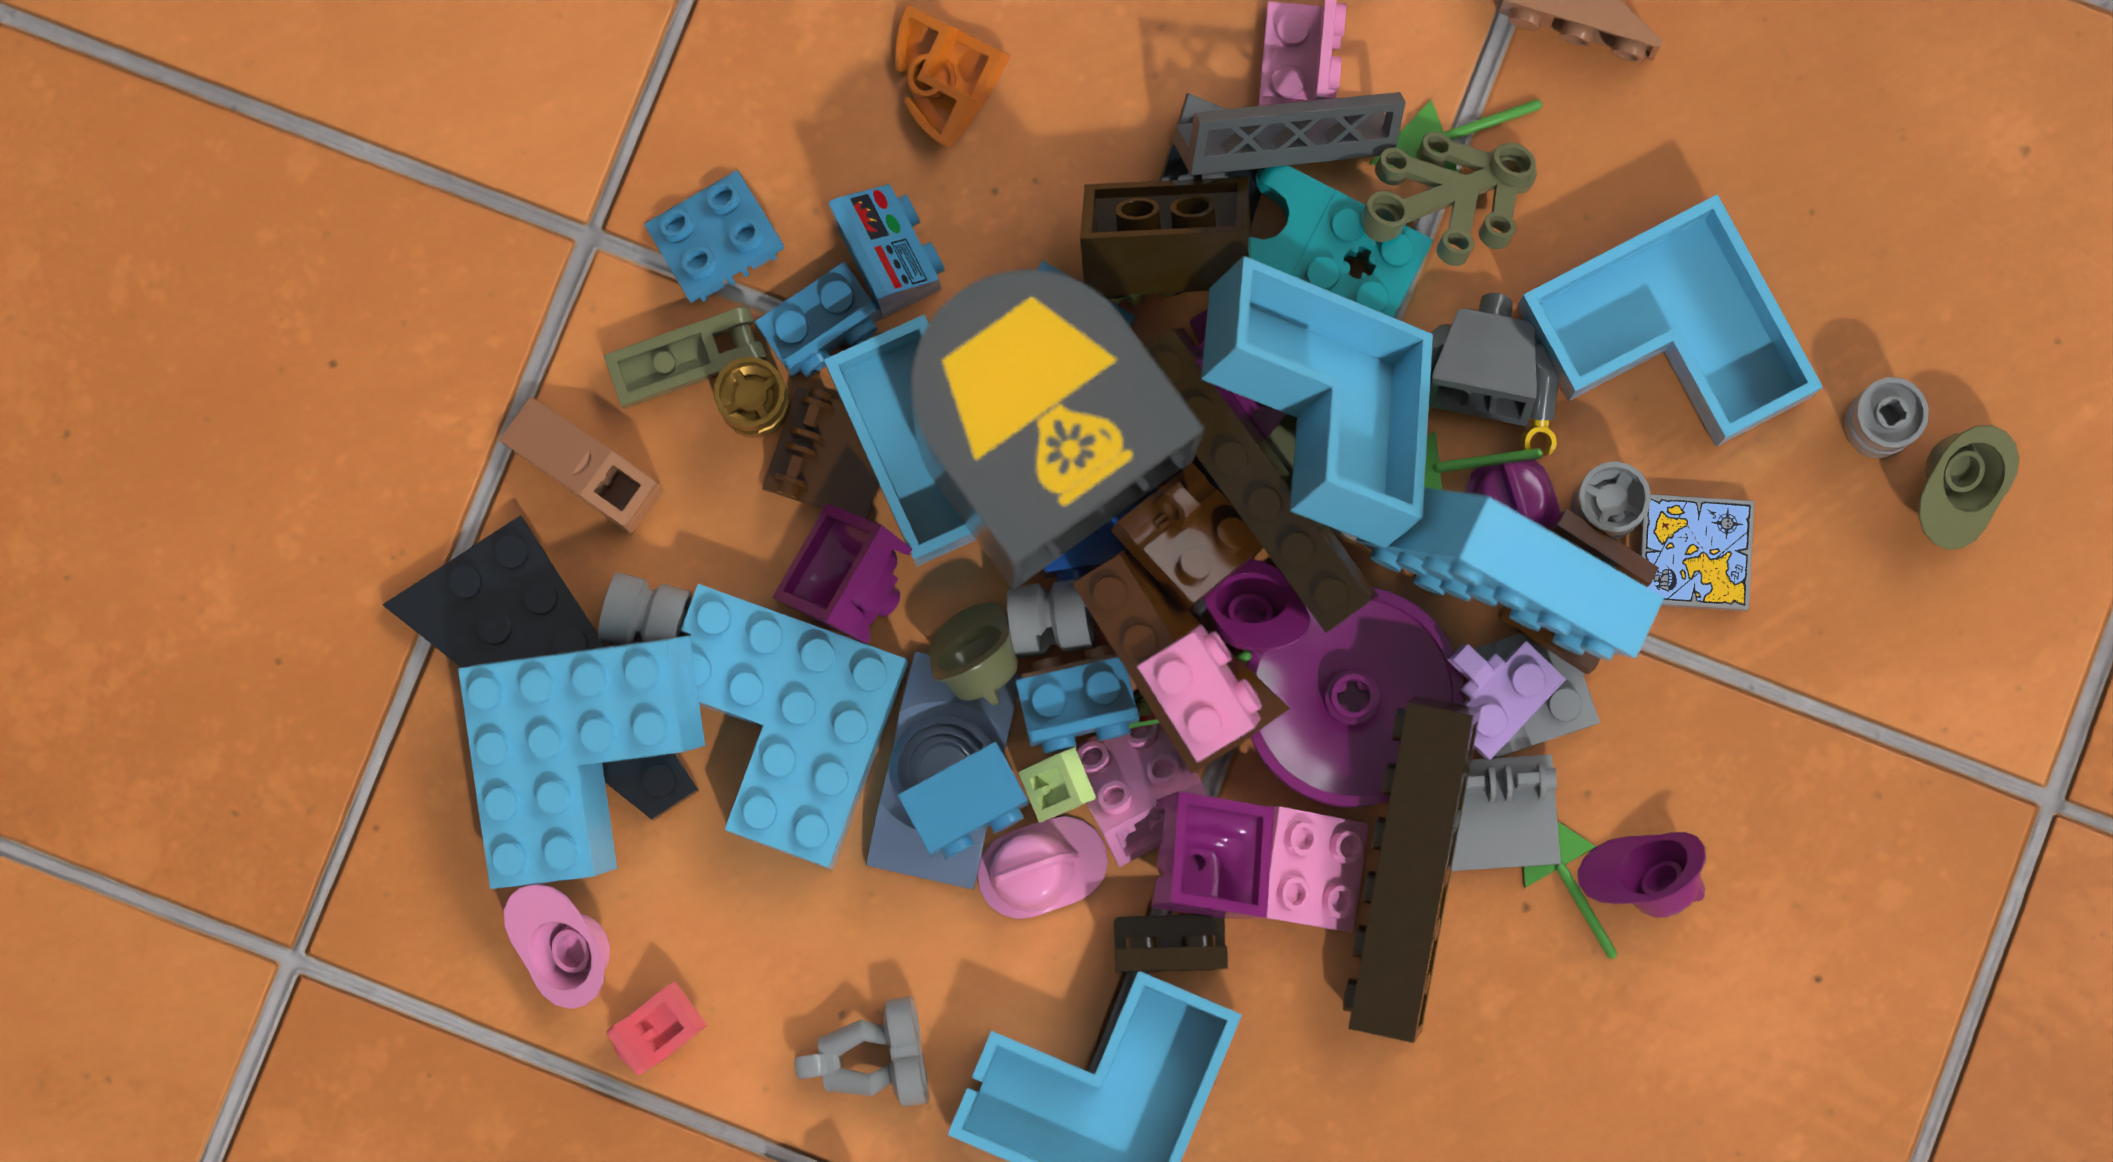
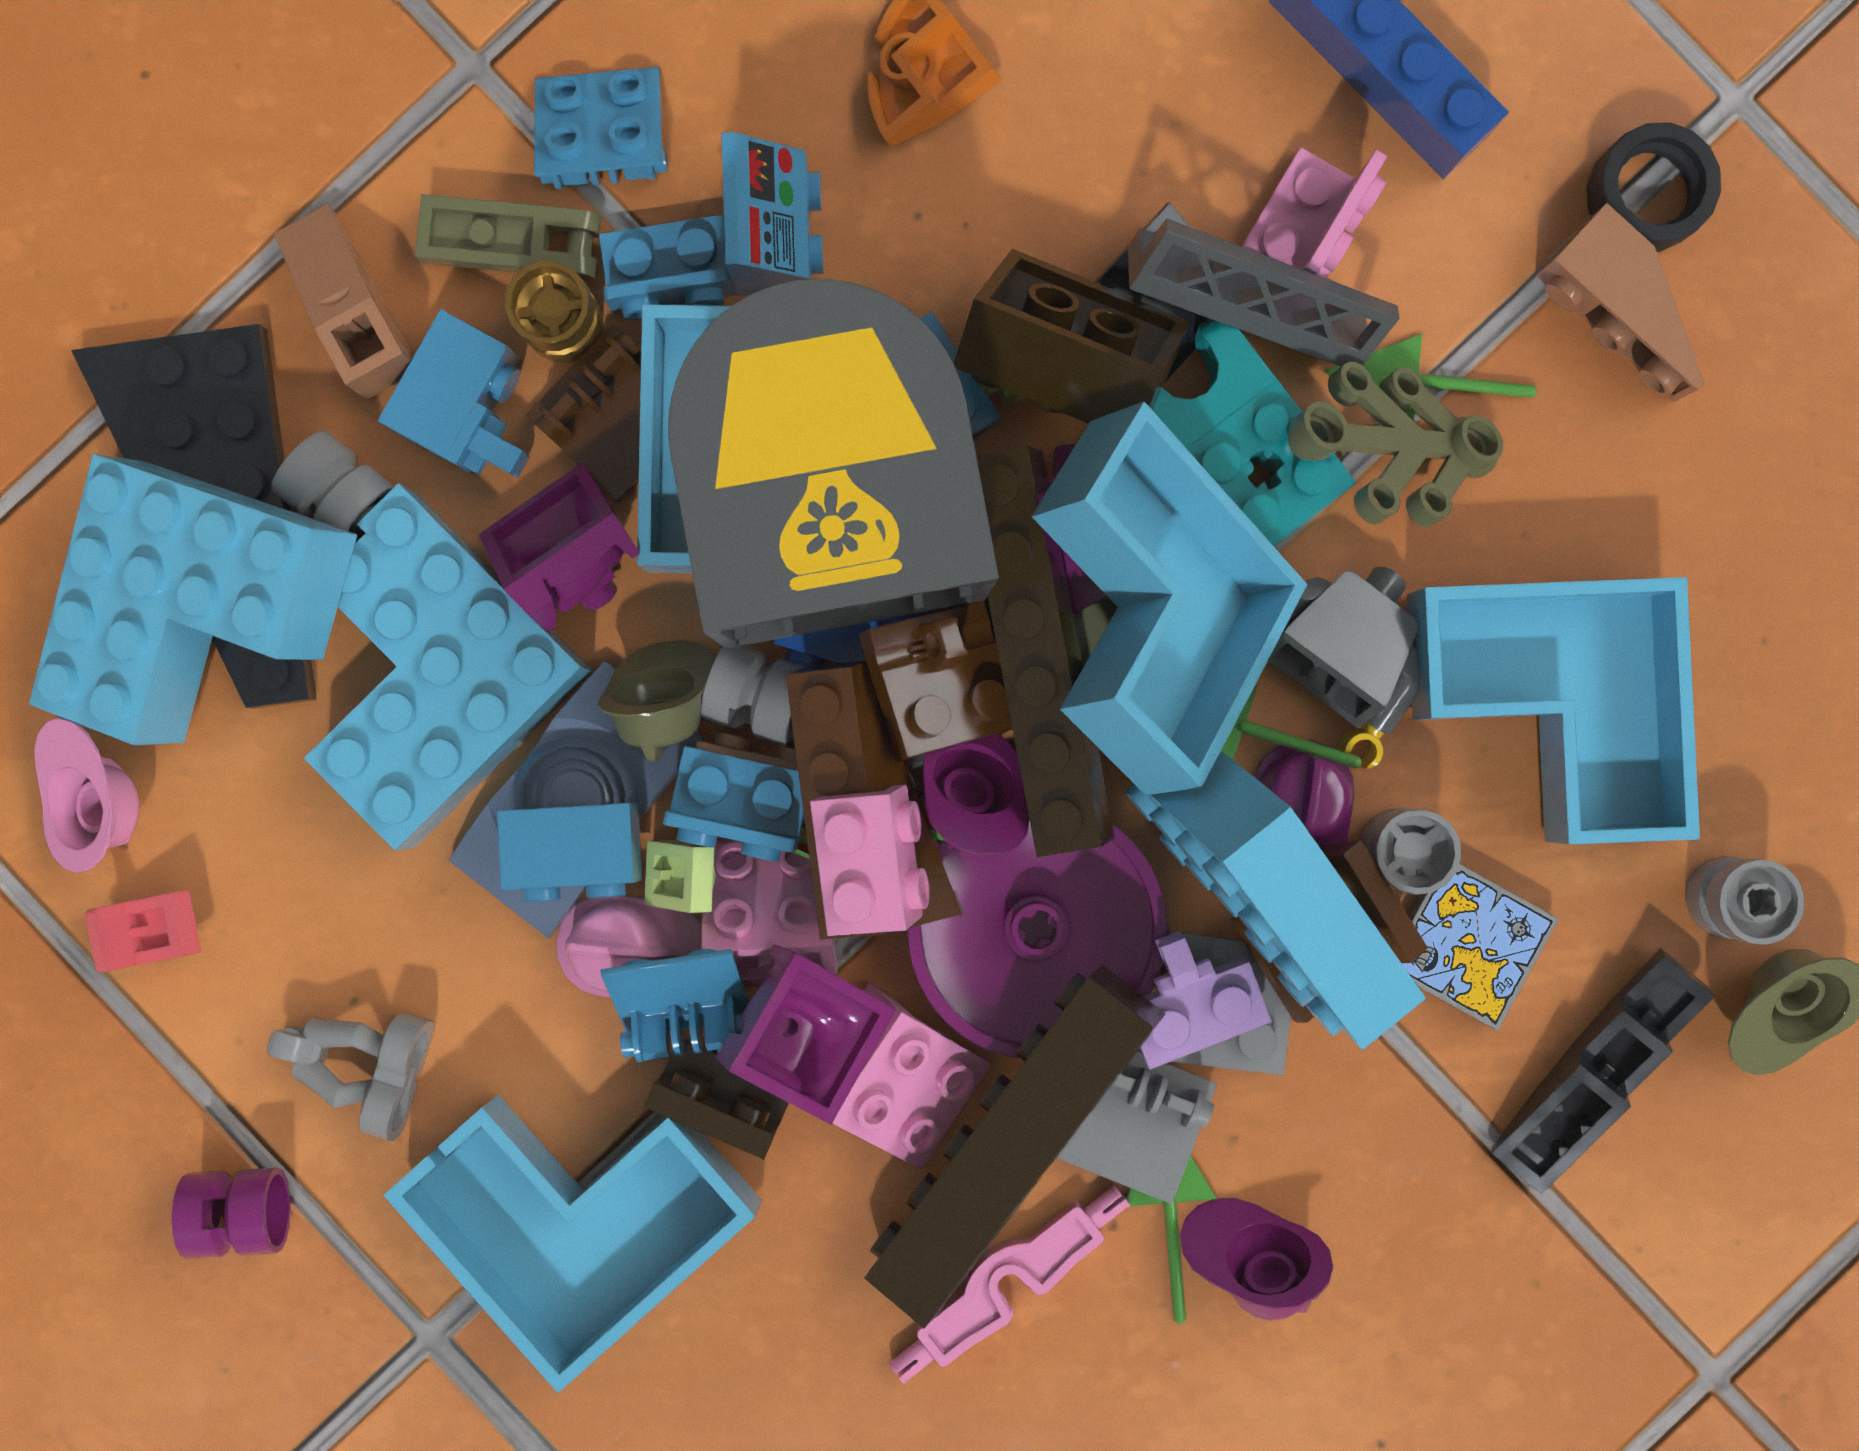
camera: 25 degrees right, 5 degrees up
none -> dark azure hinge [377,309,530,478]
none -> dark azure hinge [600,949,749,1062]
none -> bright pink piece [889,1184,1131,1384]
none -> black slope [1491,948,1715,1194]

